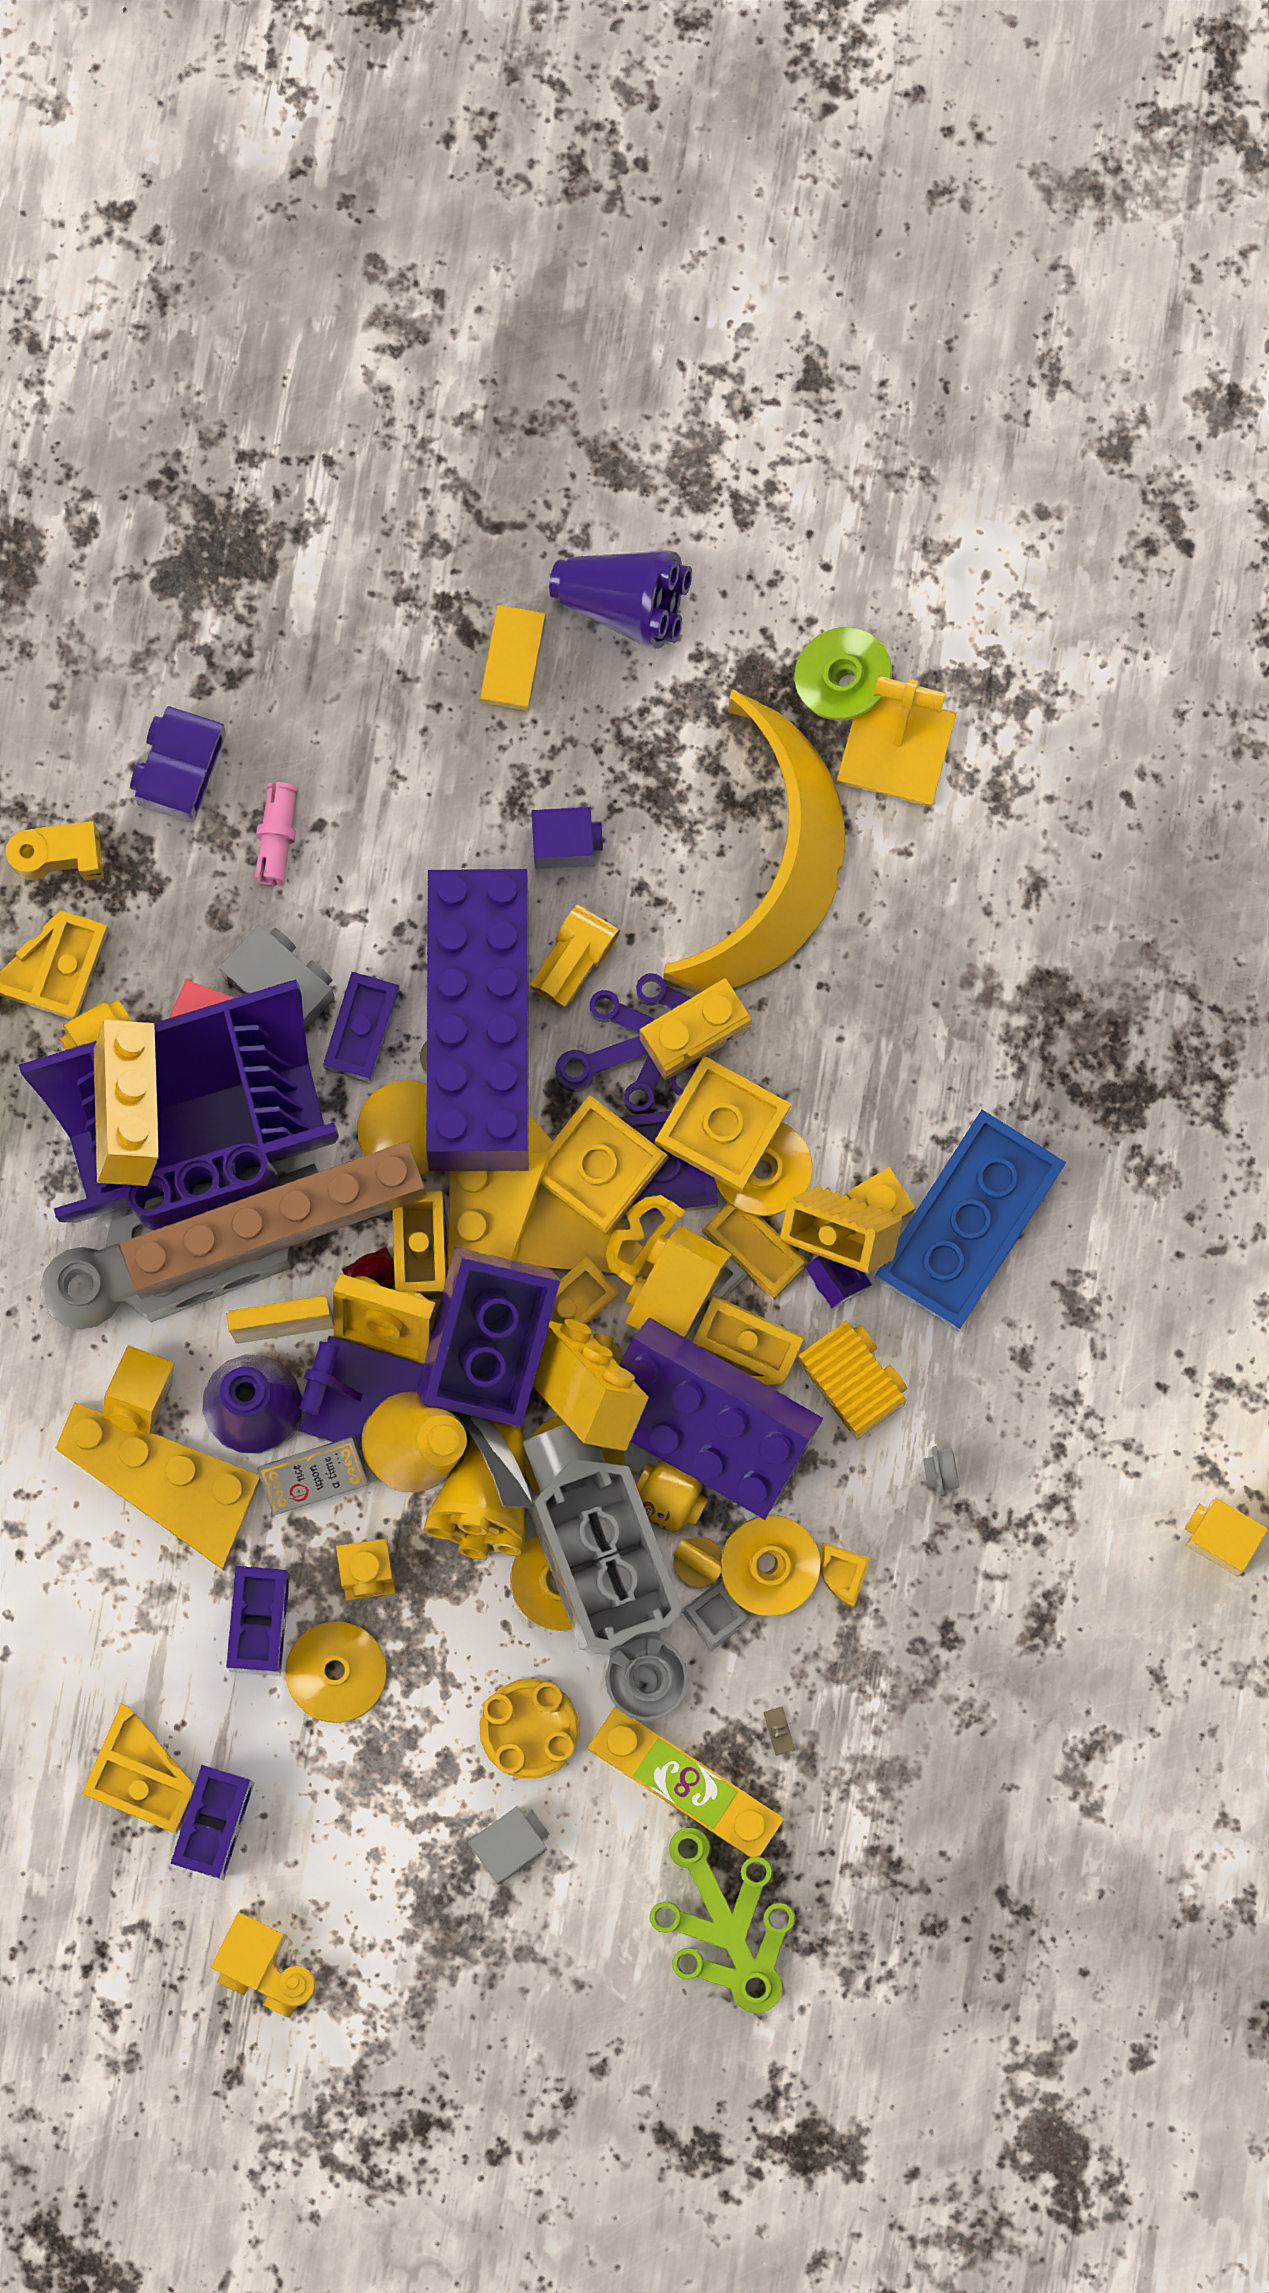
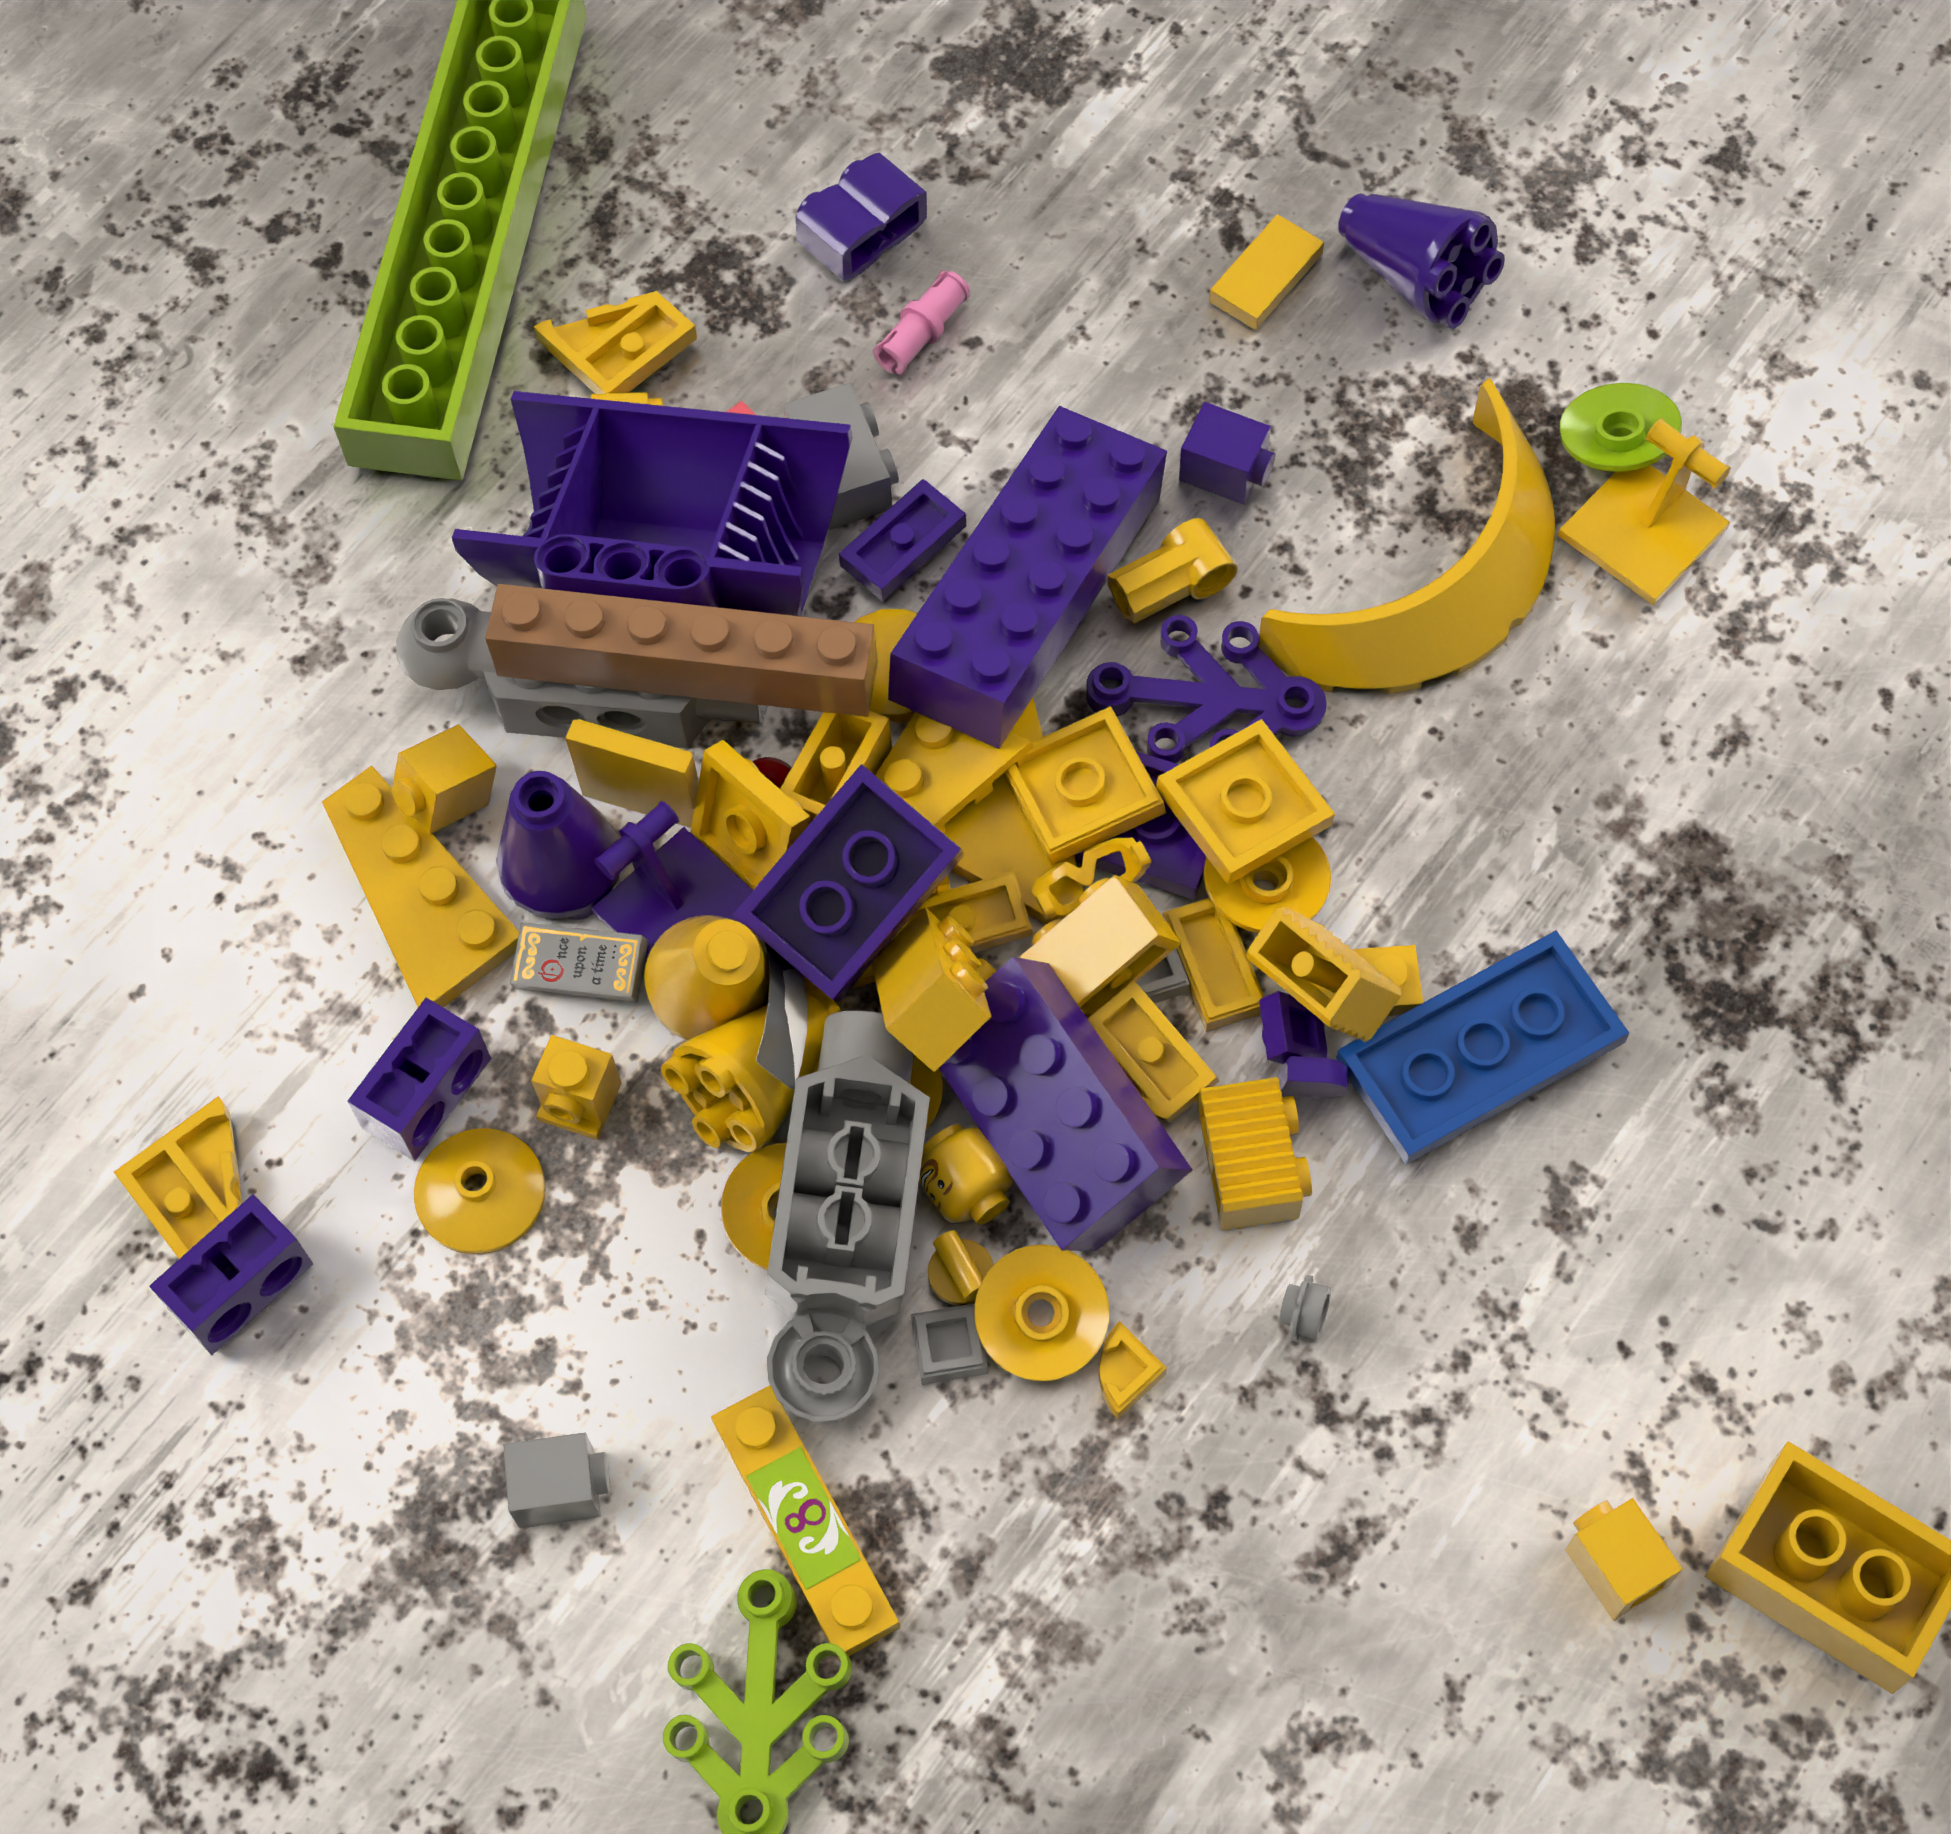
camera: 30 degrees right, 15 degrees down
yellow leg [5,821,104,881] -> none
yellow brick [94,1020,158,1186] -> none
yellow brick [210,1912,316,2018] -> none
yellow dish [480,1679,579,1779] -> none
yellow brick [640,978,752,1081] -> none
dark tan piece [763,1706,795,1756] -> none
none -> dark purple tile [1277,1056,1348,1098]

